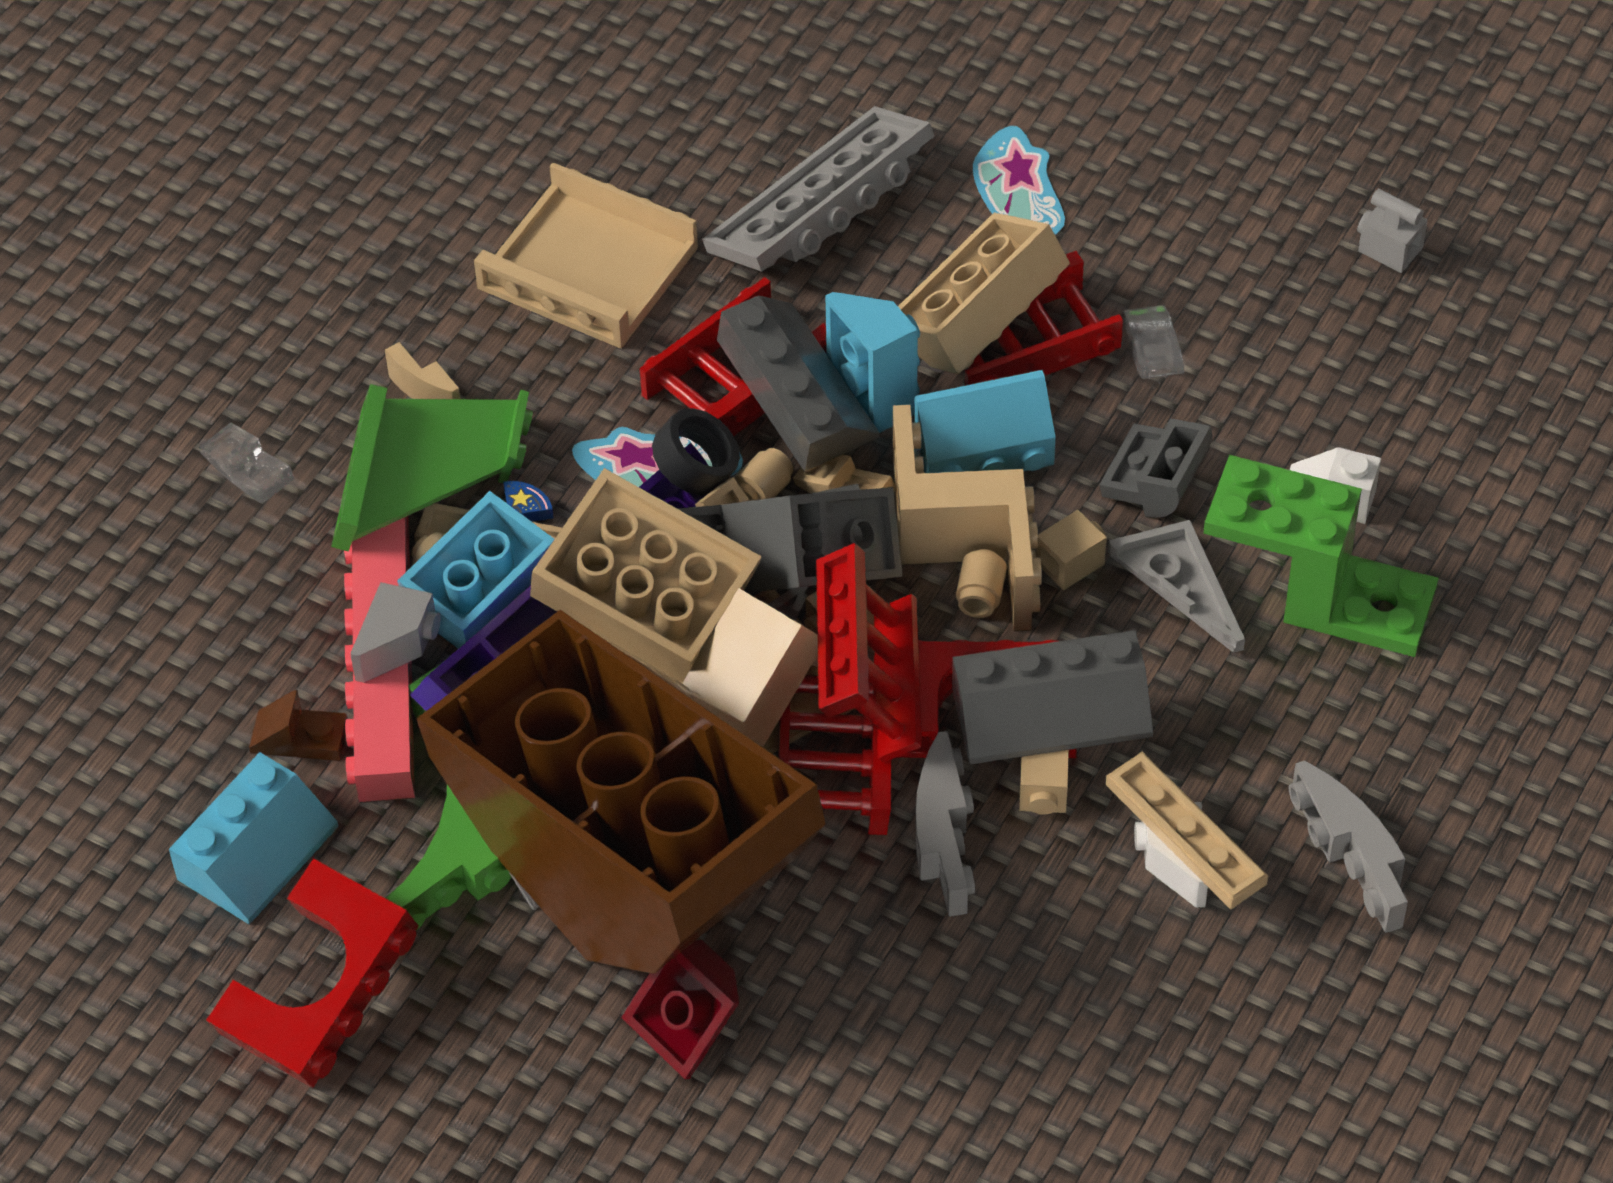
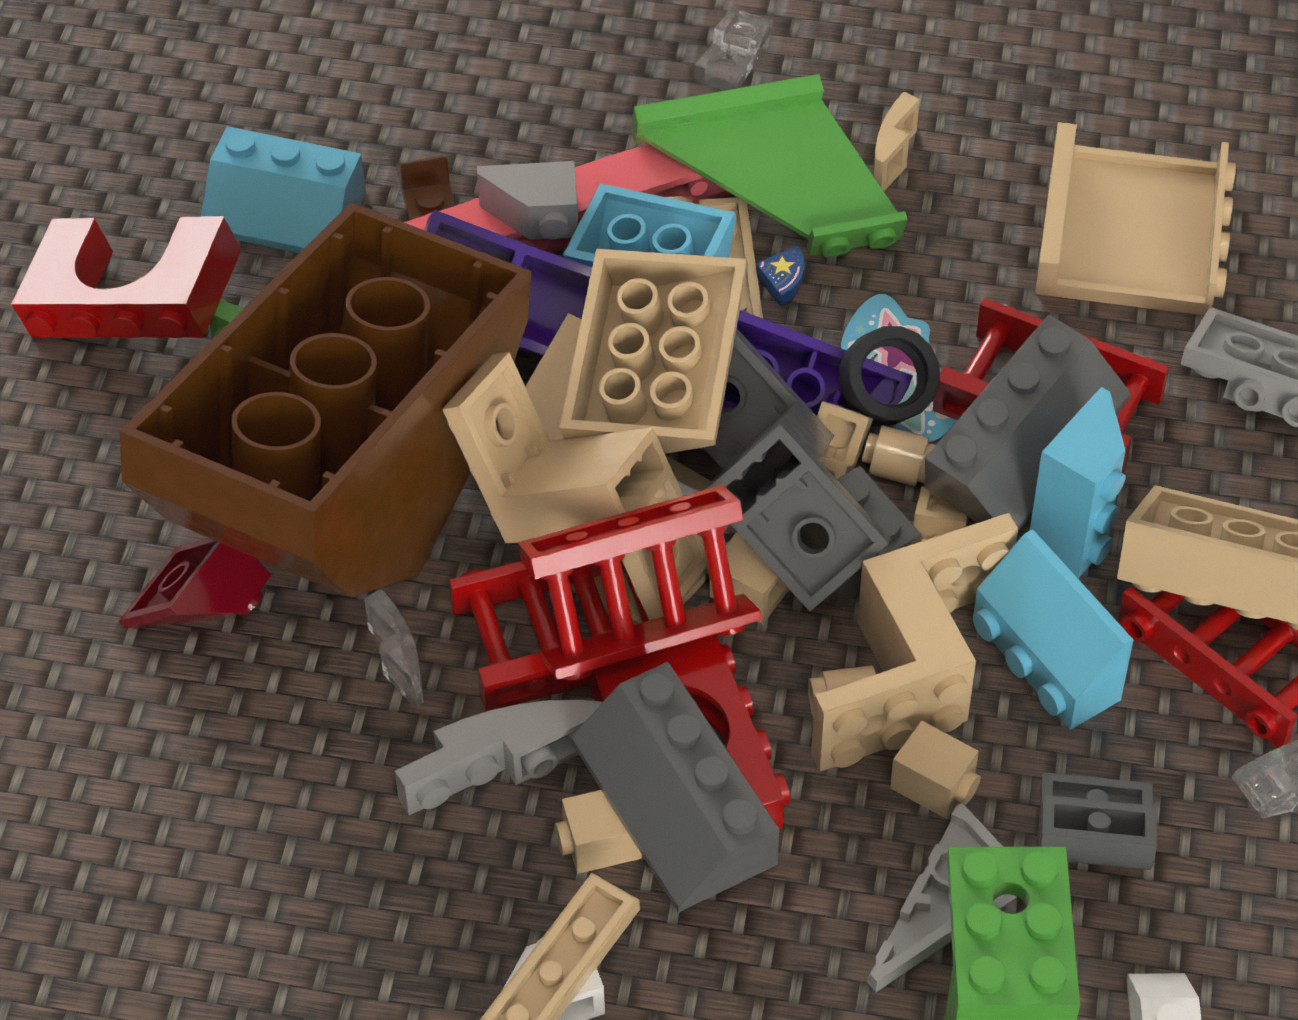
camera: 70 degrees right, 0 degrees up
none -> clear slope [364,588,424,708]

